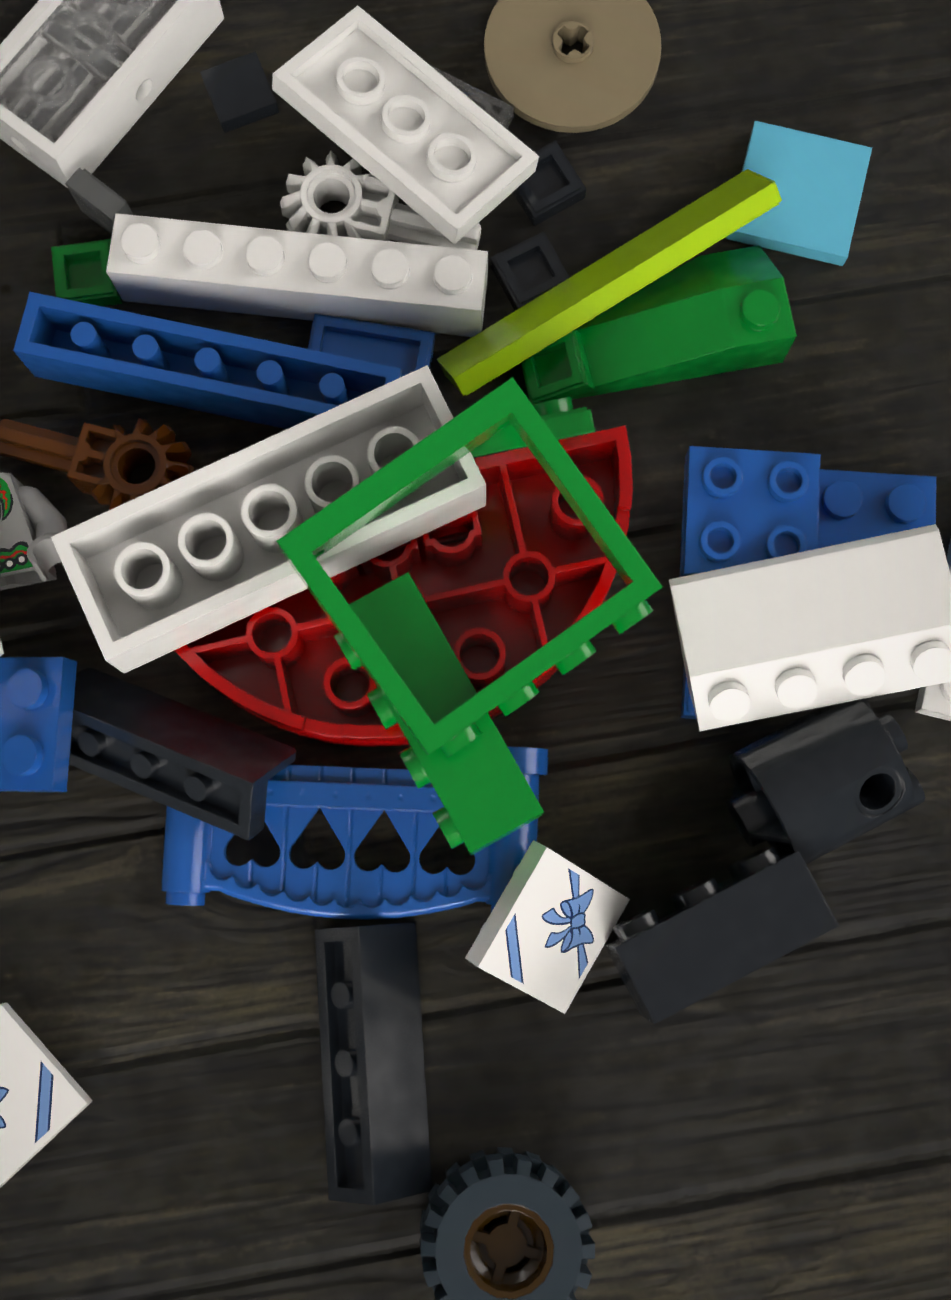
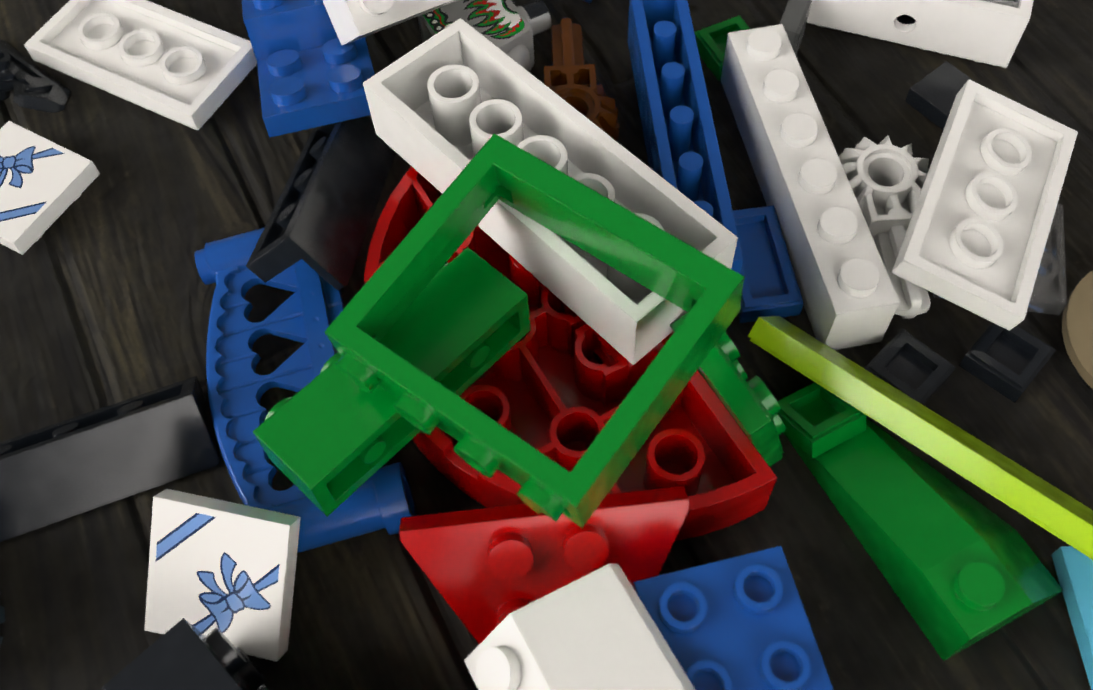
camera: 75 degrees right, 20 degrees down
none -> red wing [399,486,689,644]

